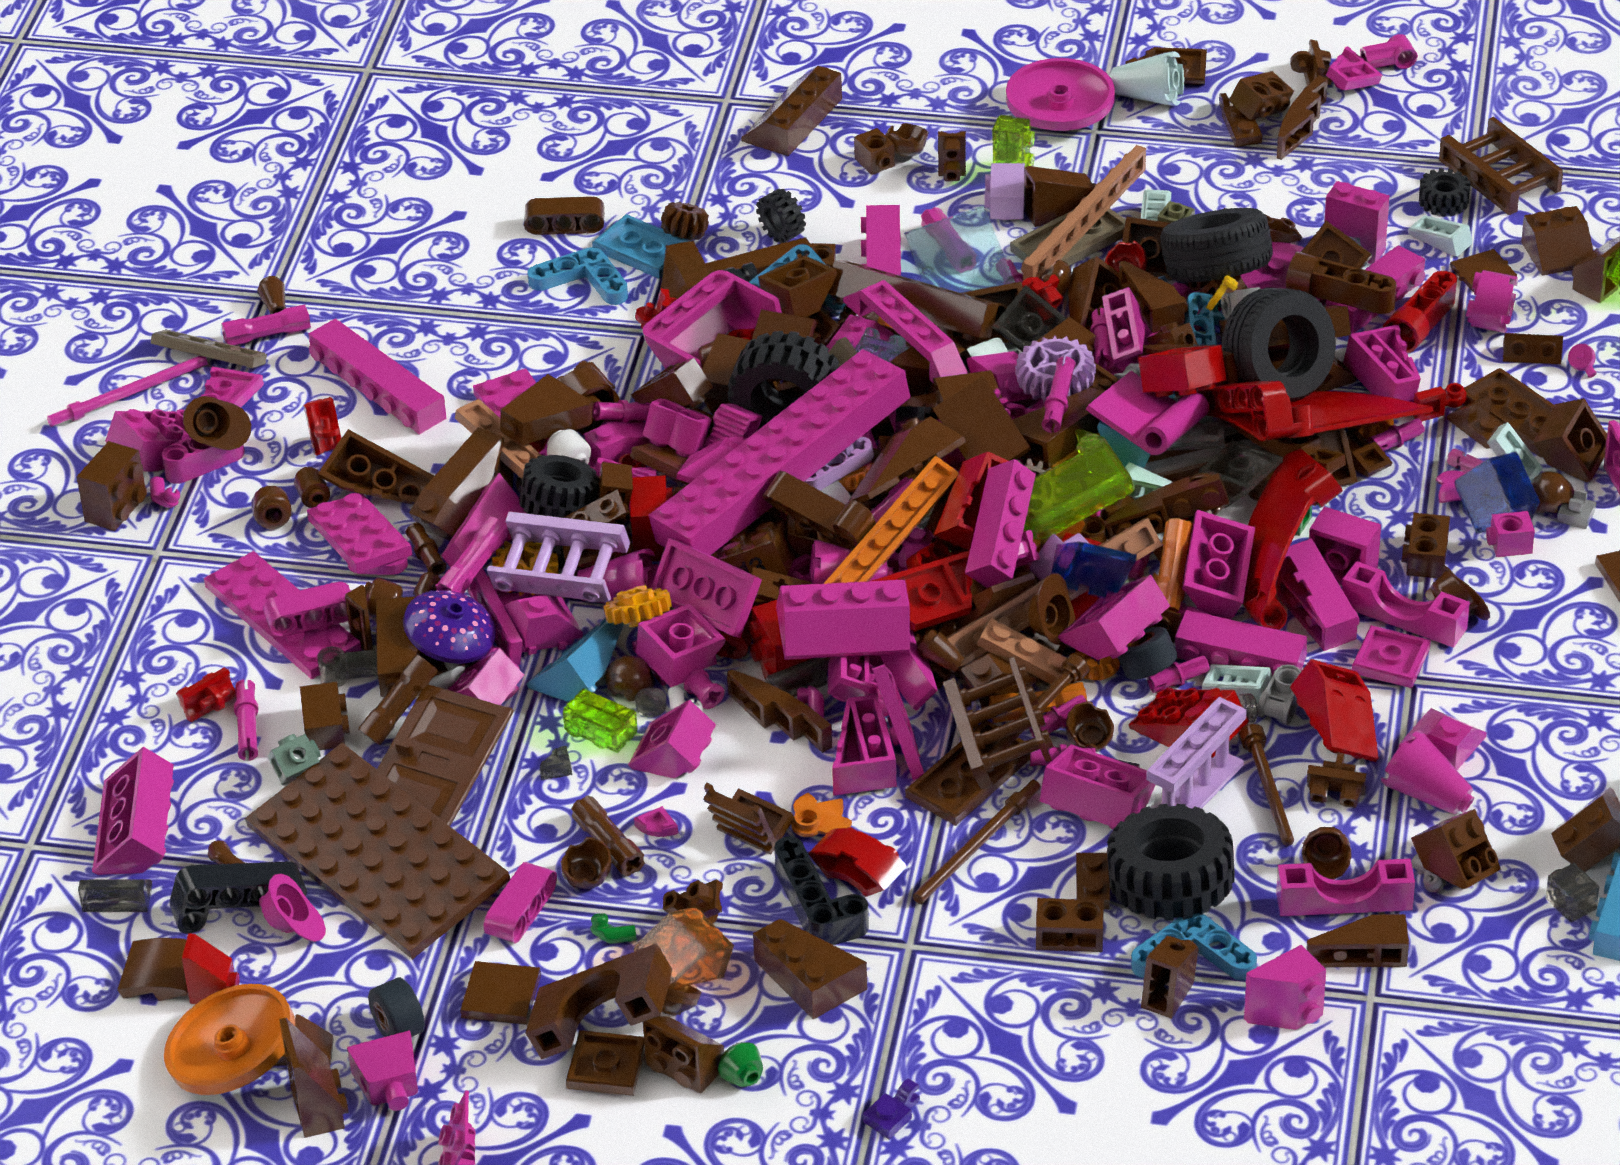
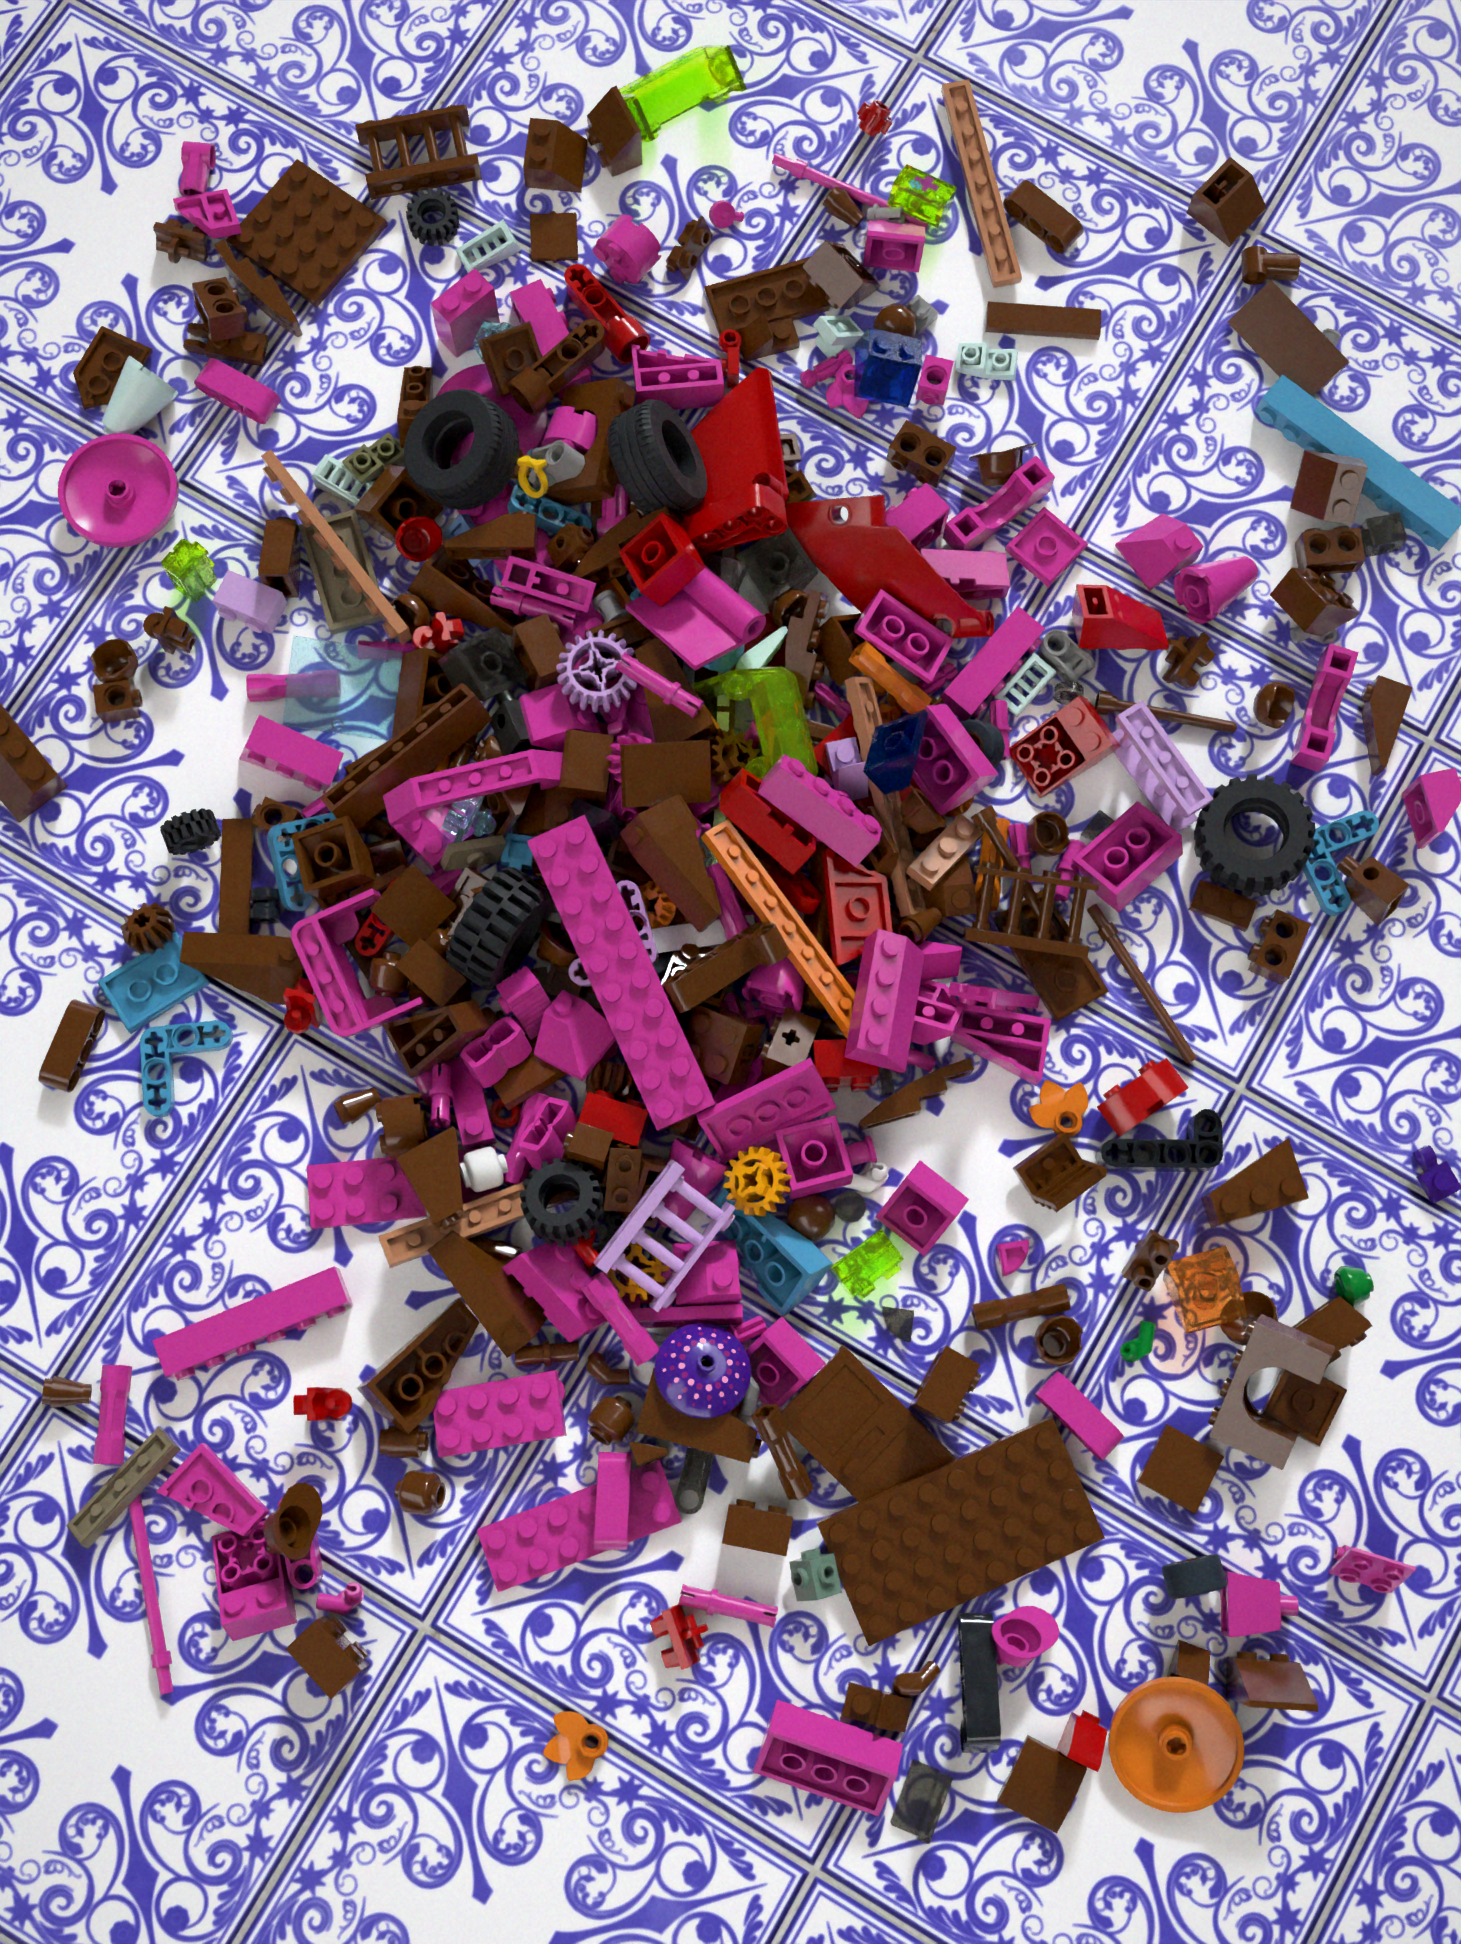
camera: 75 degrees left, 35 degrees up
none -> dark pink beam [194,358,281,425]
none -> reddish brown plate [226,159,387,308]
none -> orange plate [543,1711,609,1781]
none -> reddish brown slope [841,1682,913,1733]
none -> reddish brown brick [909,1346,981,1424]
none -> light aqua slope [955,343,1018,381]
none -> reddish brown brick [1294,525,1365,574]

